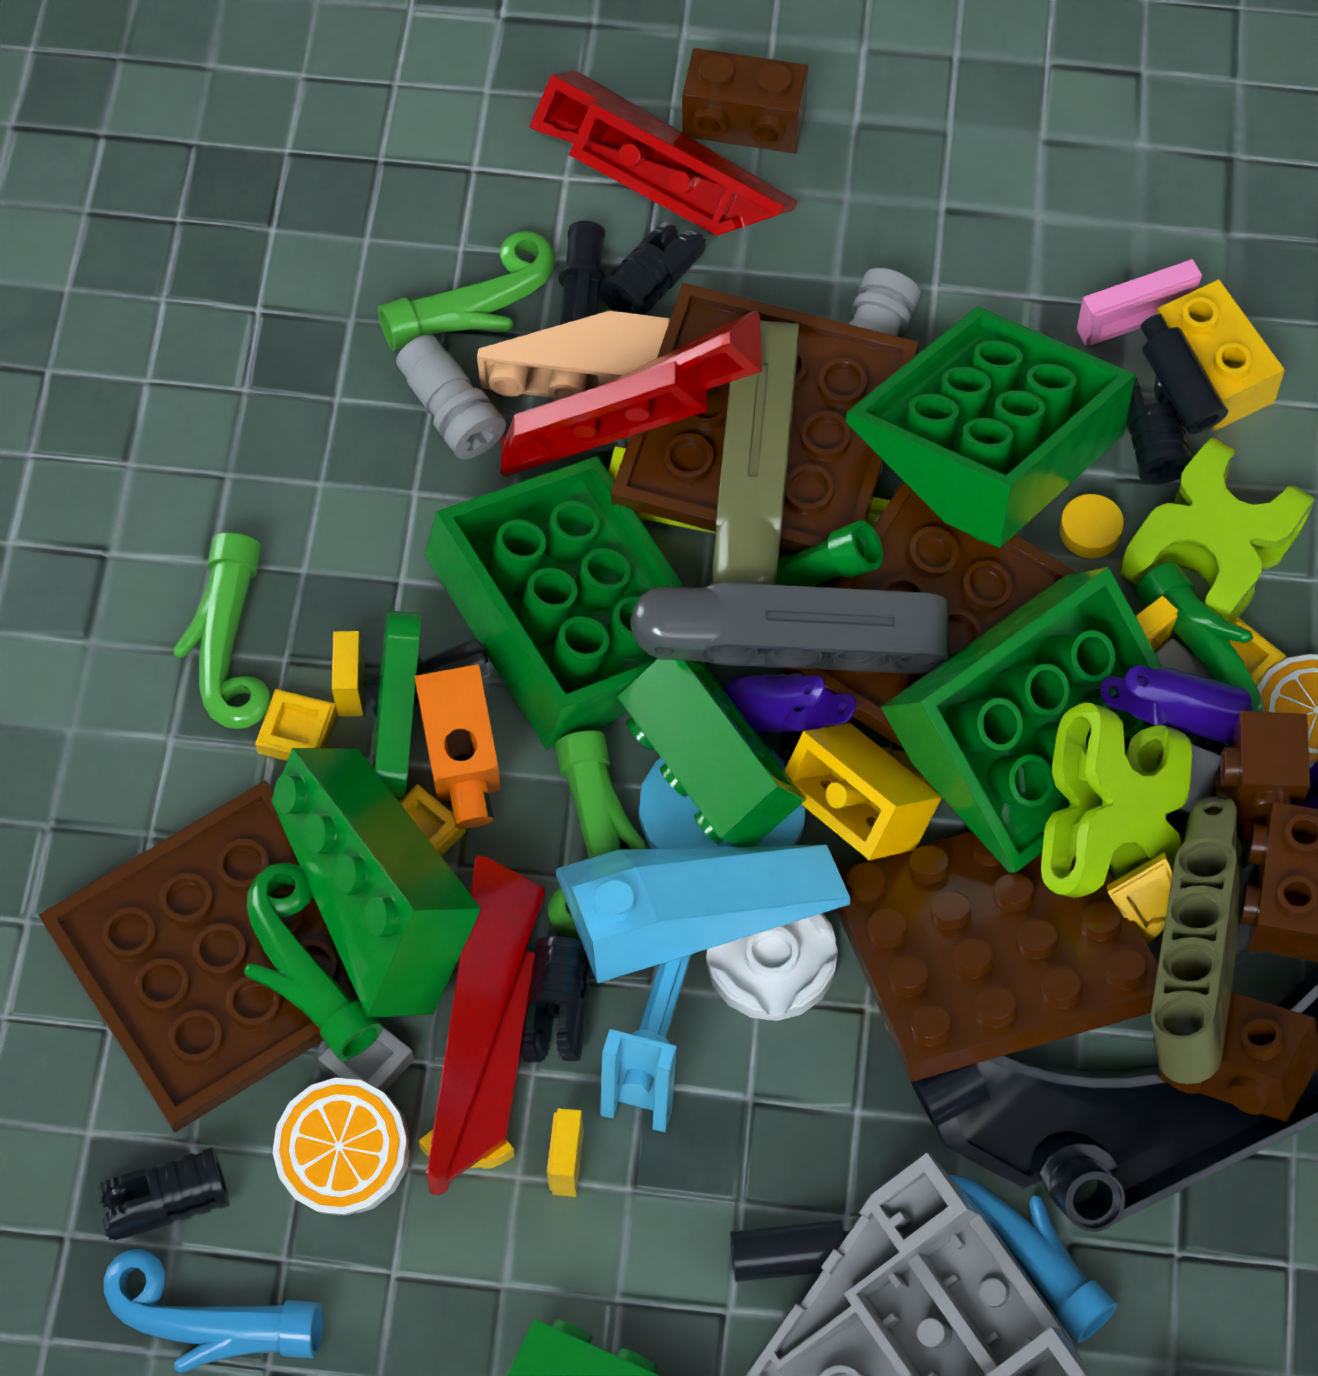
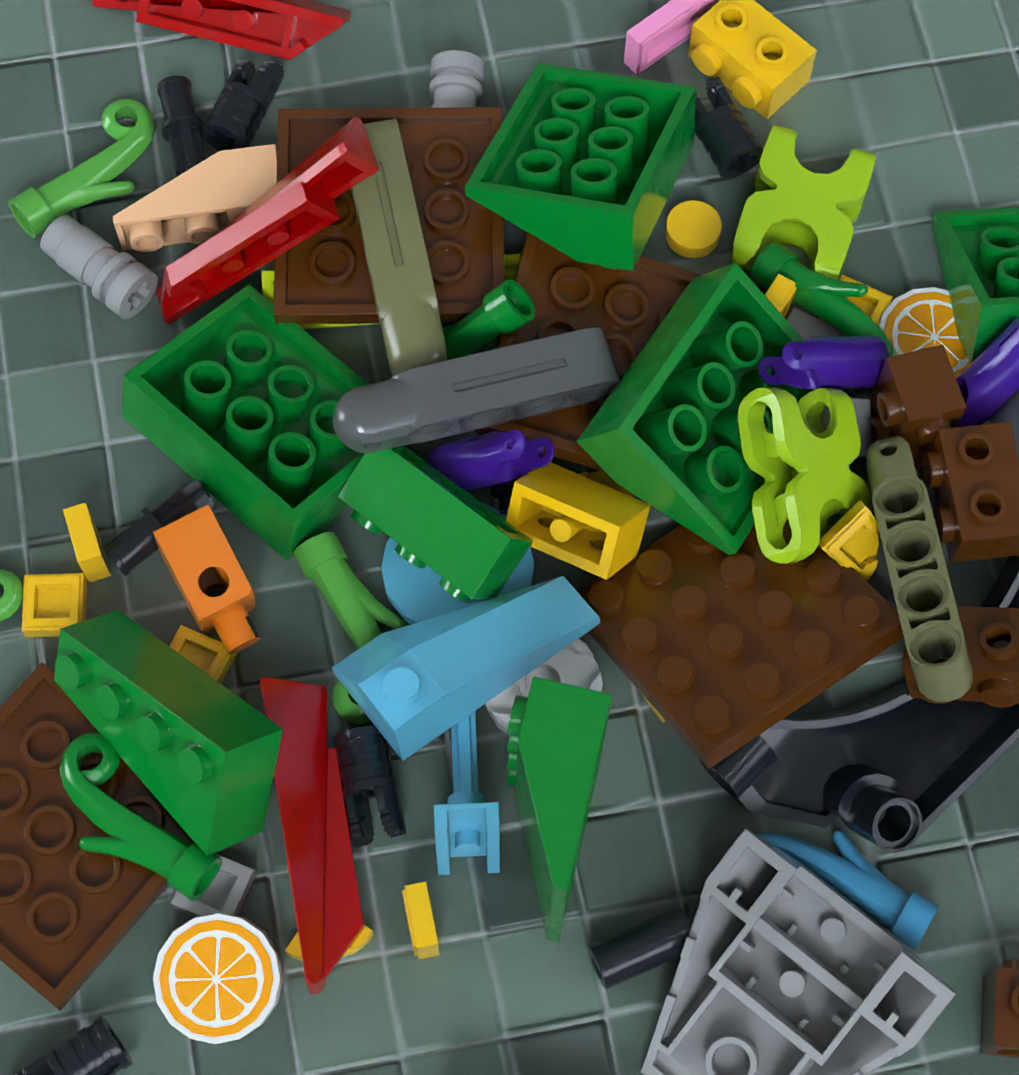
camera: 20 degrees left, 5 degrees up
green beam [372,610,420,799] -> none
black cylinder [1140,314,1228,434] -> none
none -> green slope [506,676,612,942]

